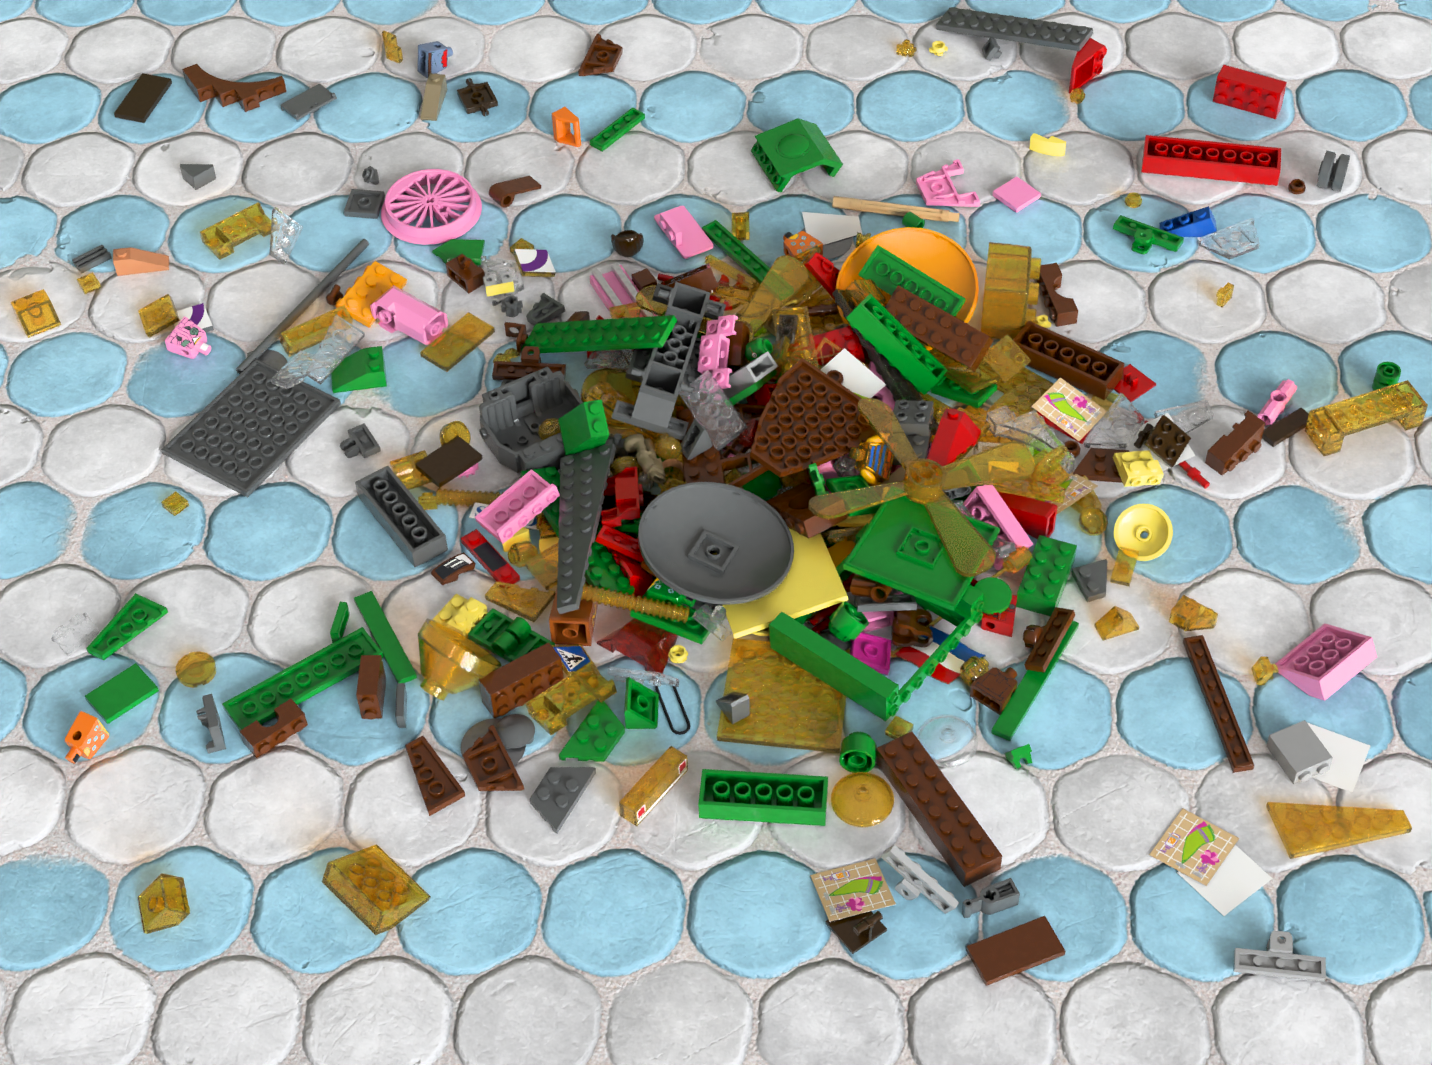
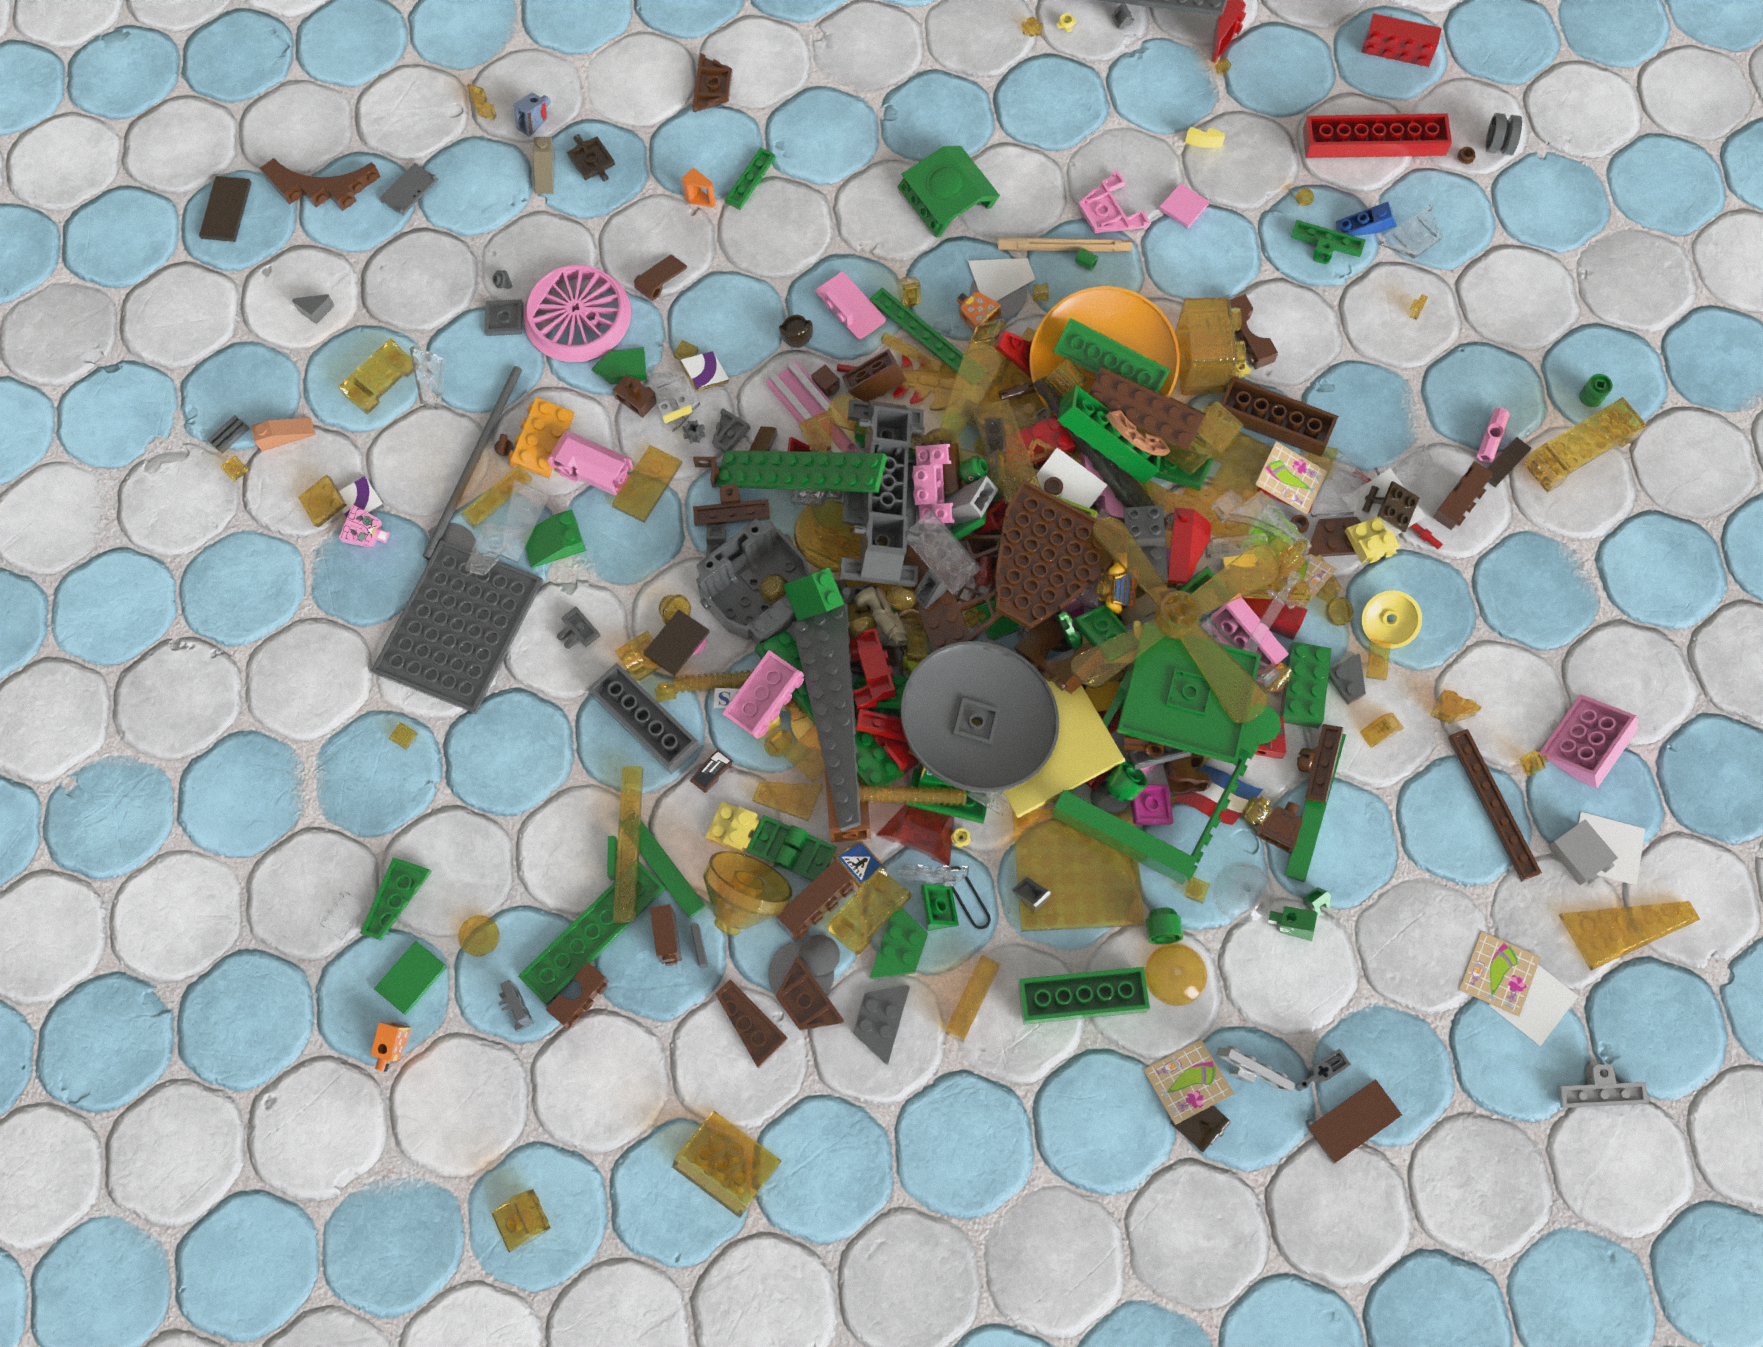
camera: 10 degrees left, 20 degrees up
clear yellow slope [11,289,61,338] -> none
red plate [461,529,520,589] -> none
clear yellow piece [493,348,520,363] -> none
reddish brown brick [876,731,1002,887] -> none
red piece [1113,364,1156,403] -> none
none -> clear yellow plate [613,766,643,923]
none -> nougat tile [1106,410,1170,456]
none -> clear sword [1243,571,1301,653]
none -> green torso [1268,906,1318,941]

